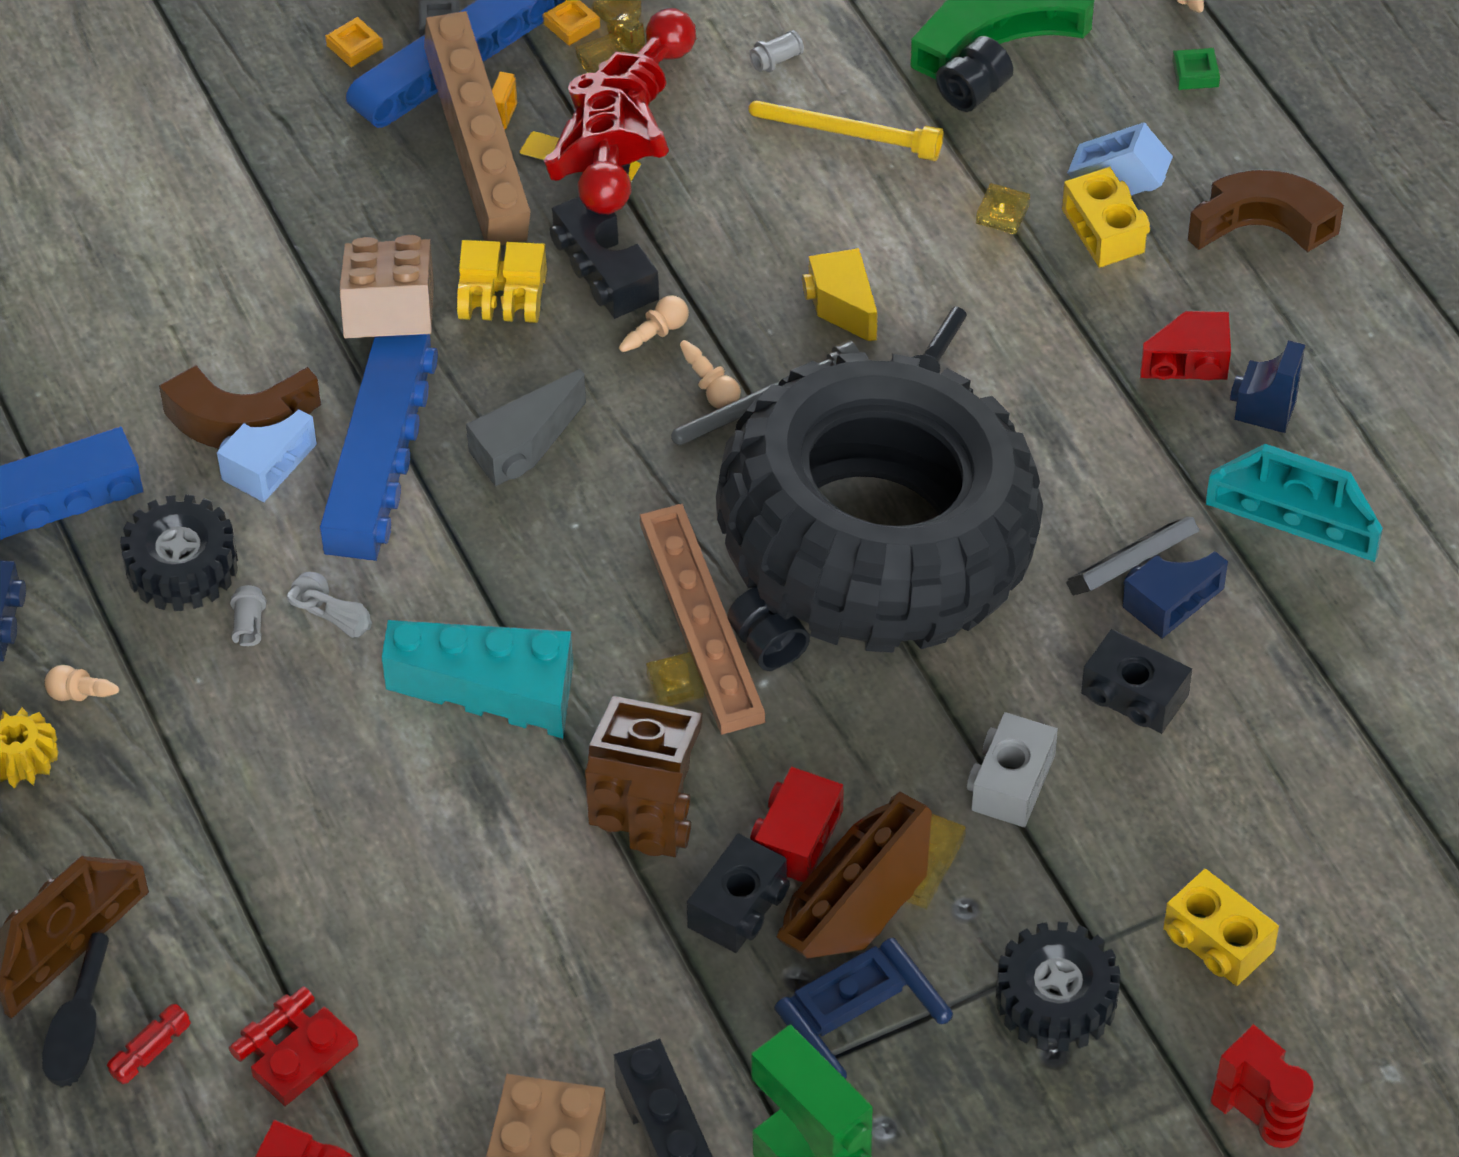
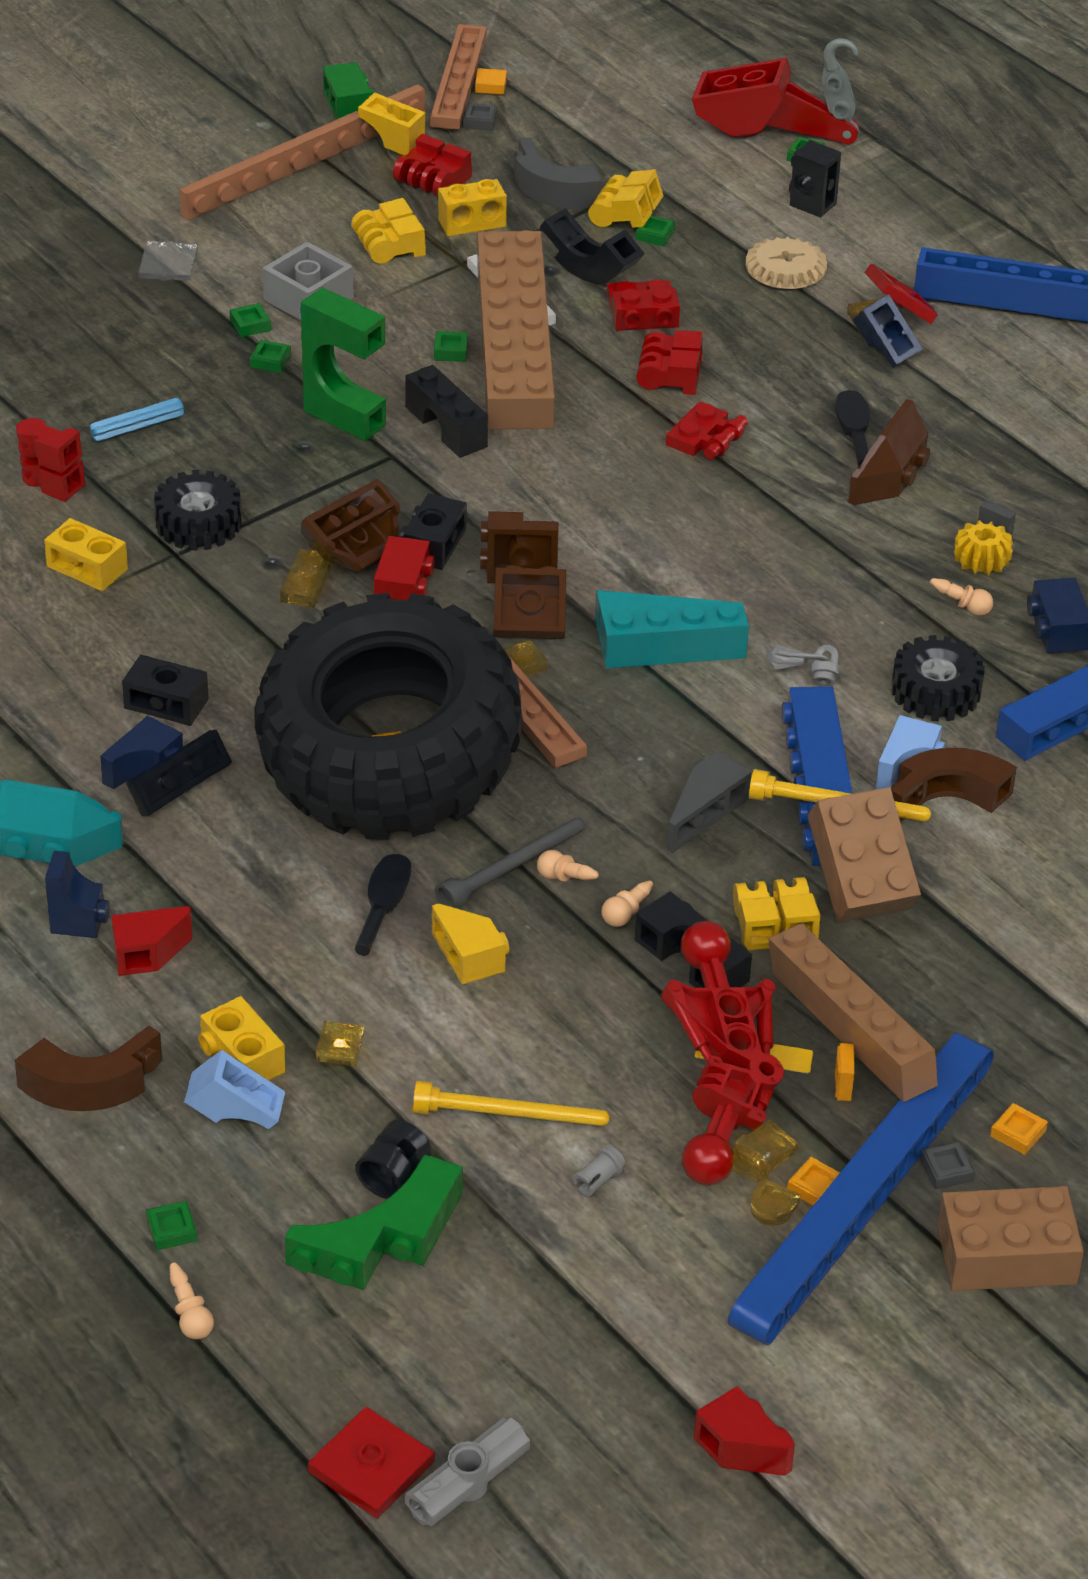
camera: 165 degrees right, 10 degrees down
red axle [107,1004,191,1084] -> none
light grey pin [230,585,267,646] -> none
dark blue plate [774,937,953,1079] -> none
light grey brick [967,712,1058,828] -> none
none -> yellow piece [749,769,931,821]

